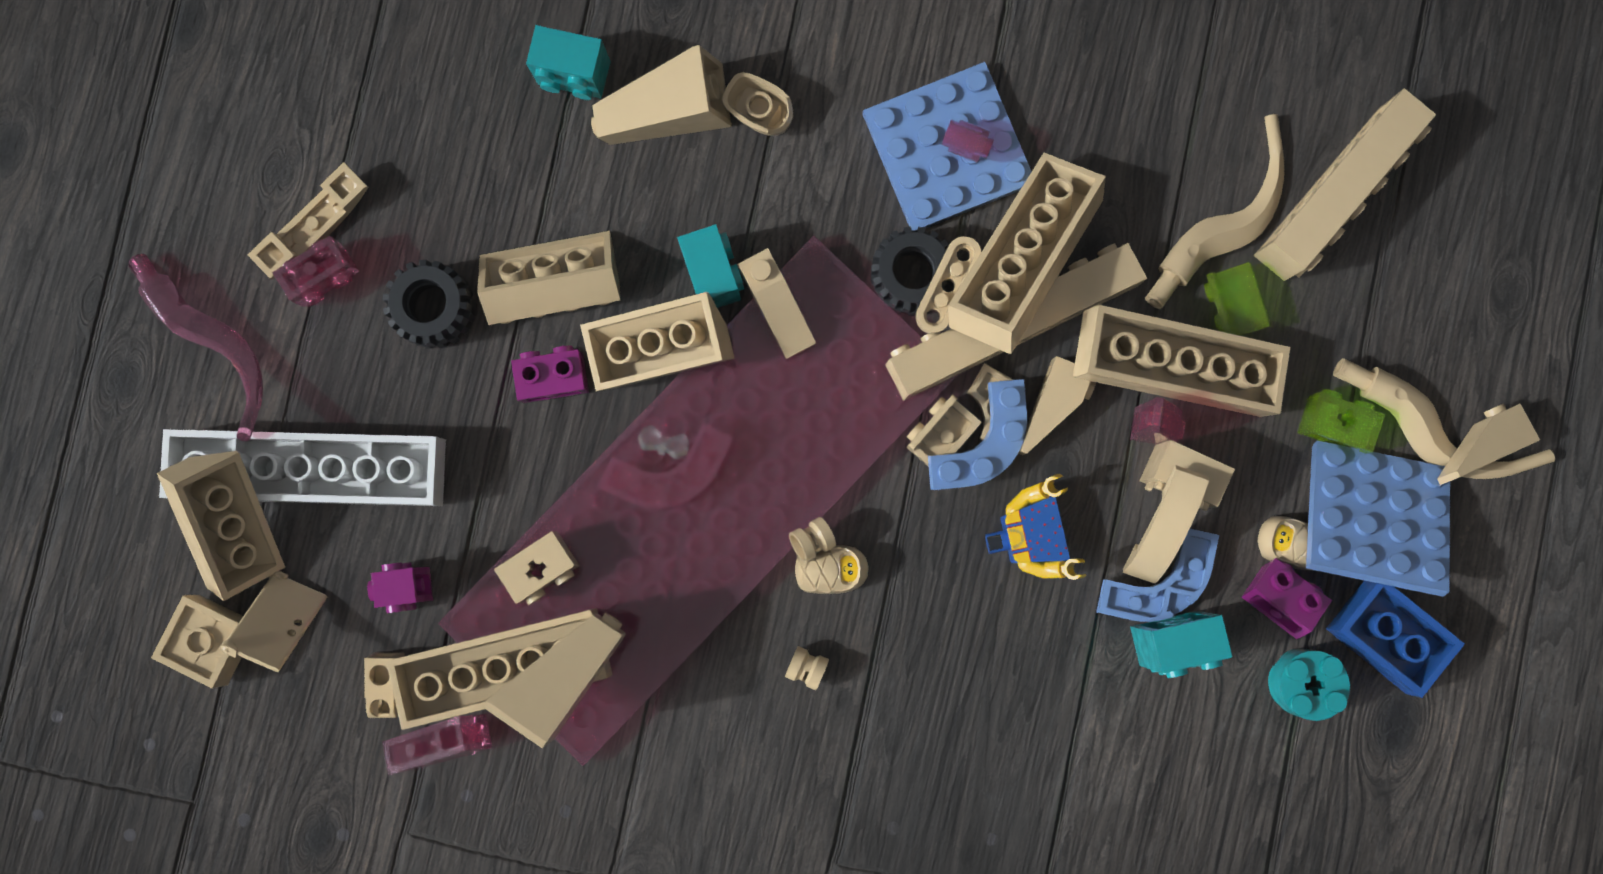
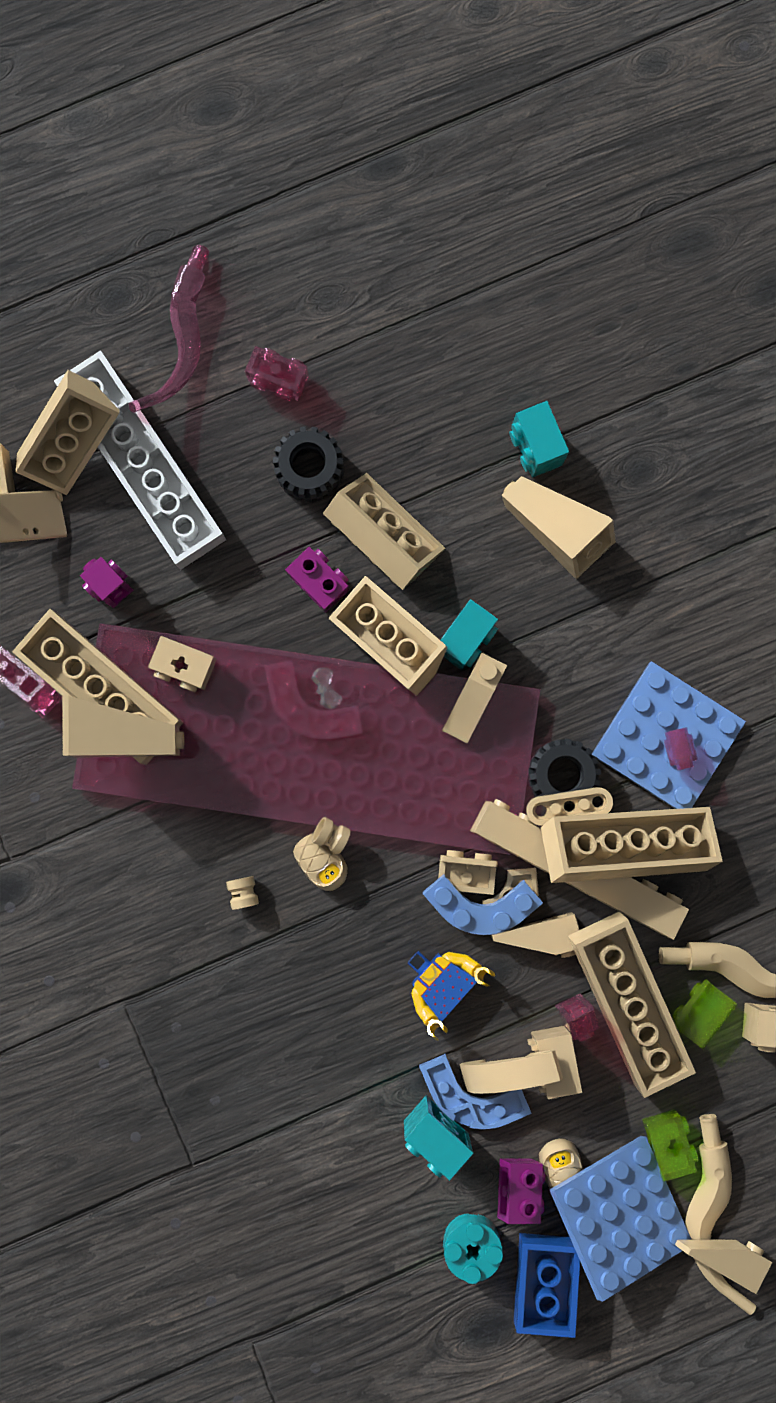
camera: 50 degrees right, 0 degrees up
tan slope [248,162,368,280] -> none
tan leg [364,652,404,718] -> none
tan piece [722,72,793,136] -> none

